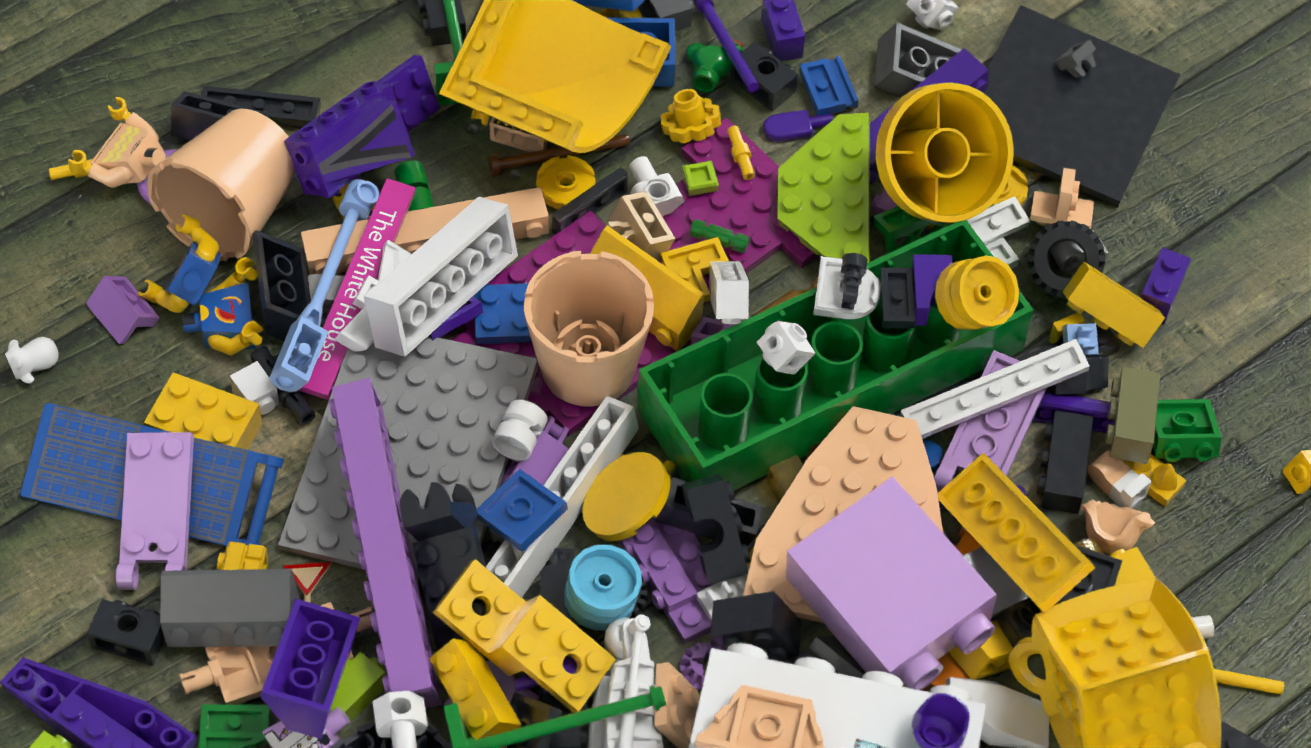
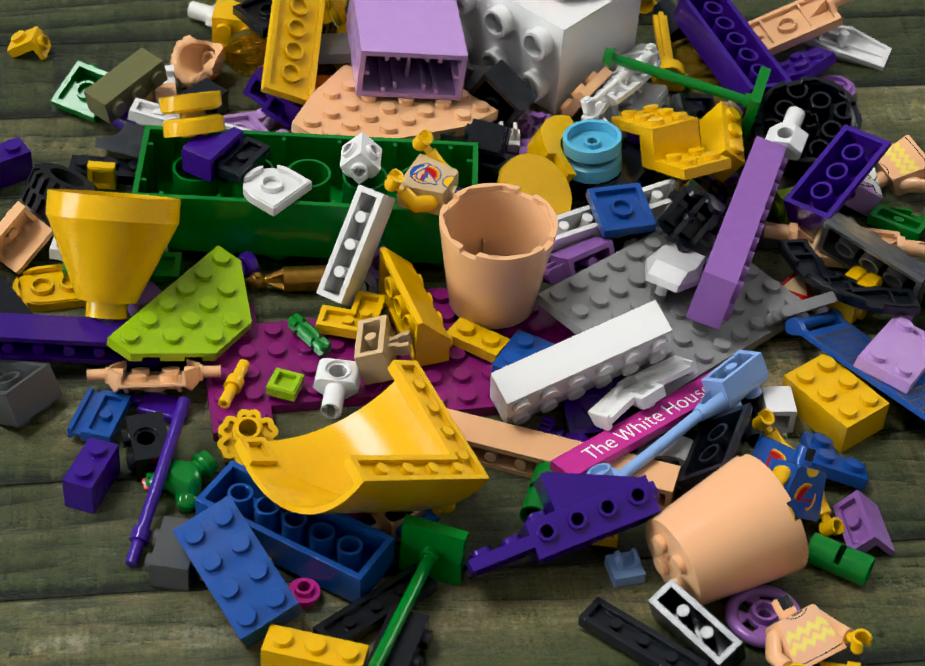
camera: 150 degrees left, 15 degrees down
white wheel [491,400,548,461] -> none
black piece [841,253,868,310] -> none
light blue tile [1062,323,1099,355] -> none
yellow brick [1063,262,1165,348] -> none
none -> light nougat plate [87,359,222,394]
none -> torso [384,129,464,215]
none -> yellow arch [527,115,576,183]
none -> white piece [645,241,706,296]
none -> light grey hinge [764,291,837,326]
none -> black tile [779,239,921,316]
none -> blue plate [799,431,869,490]
none -> green pin [807,532,876,587]

